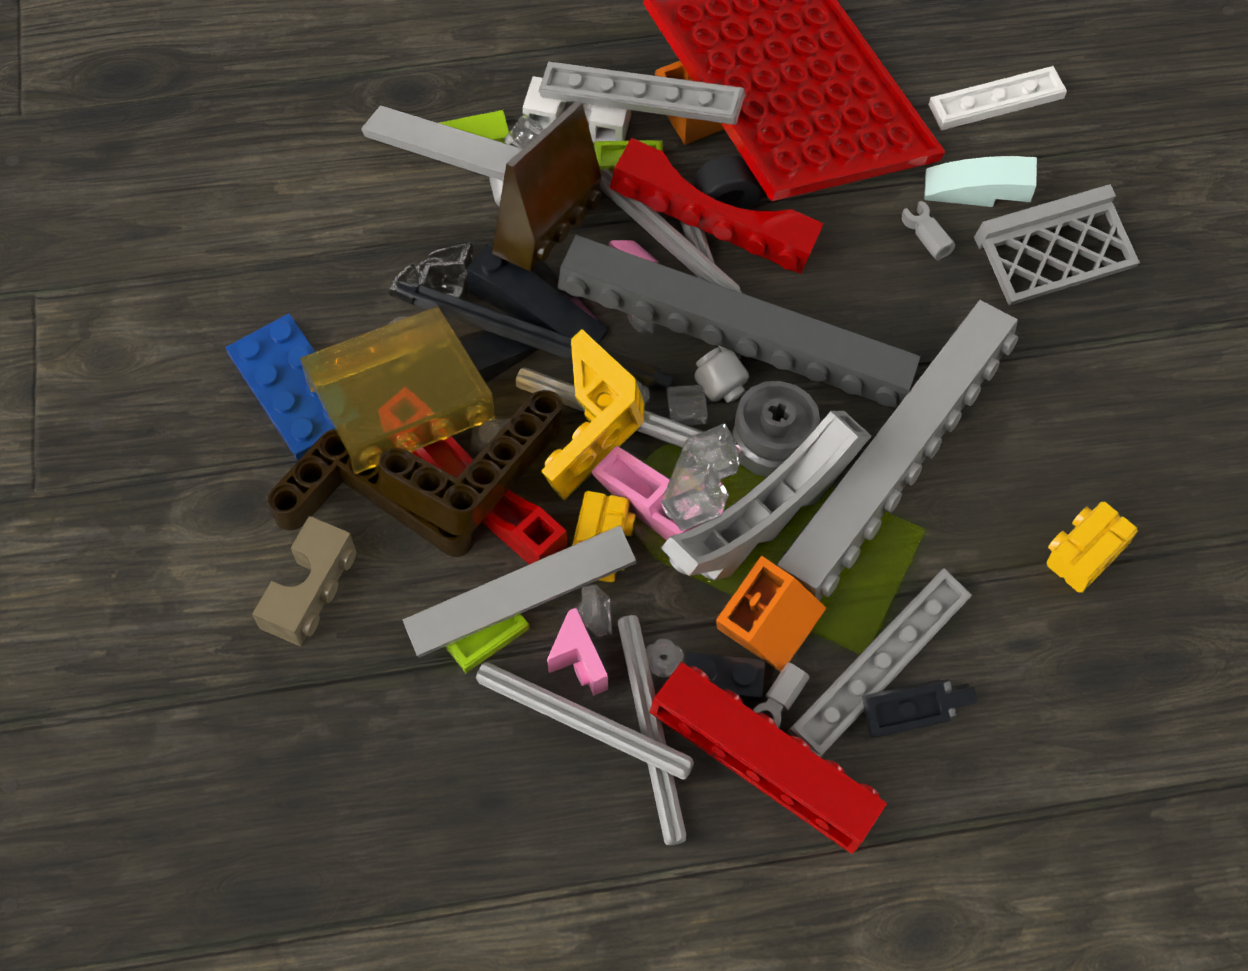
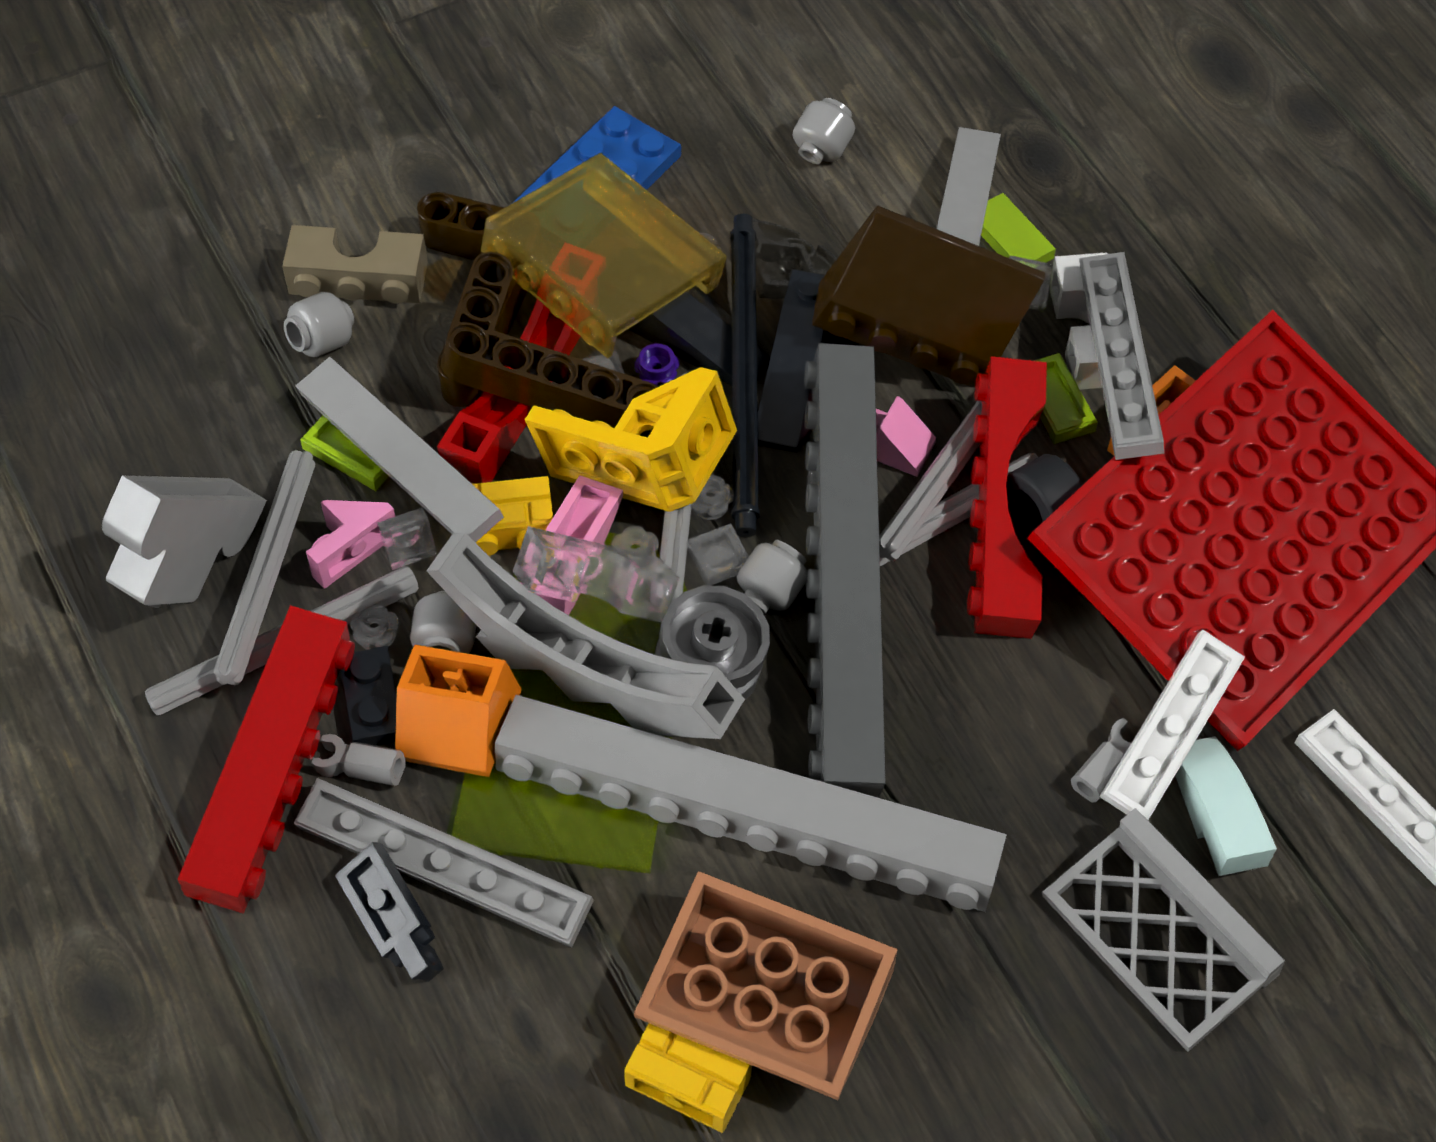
camera: 70 degrees right, 5 degrees down
none -> light grey brick [102,475,267,608]
none -> light grey head [284,292,354,357]
none -> light grey head [410,591,476,654]
none -> clear plate [611,526,659,572]
none -> dark purple plate [634,343,679,385]
none -> nougat slope [634,871,898,1100]
none -> light grey head [793,98,855,164]
none -> white tile [1099,630,1245,820]

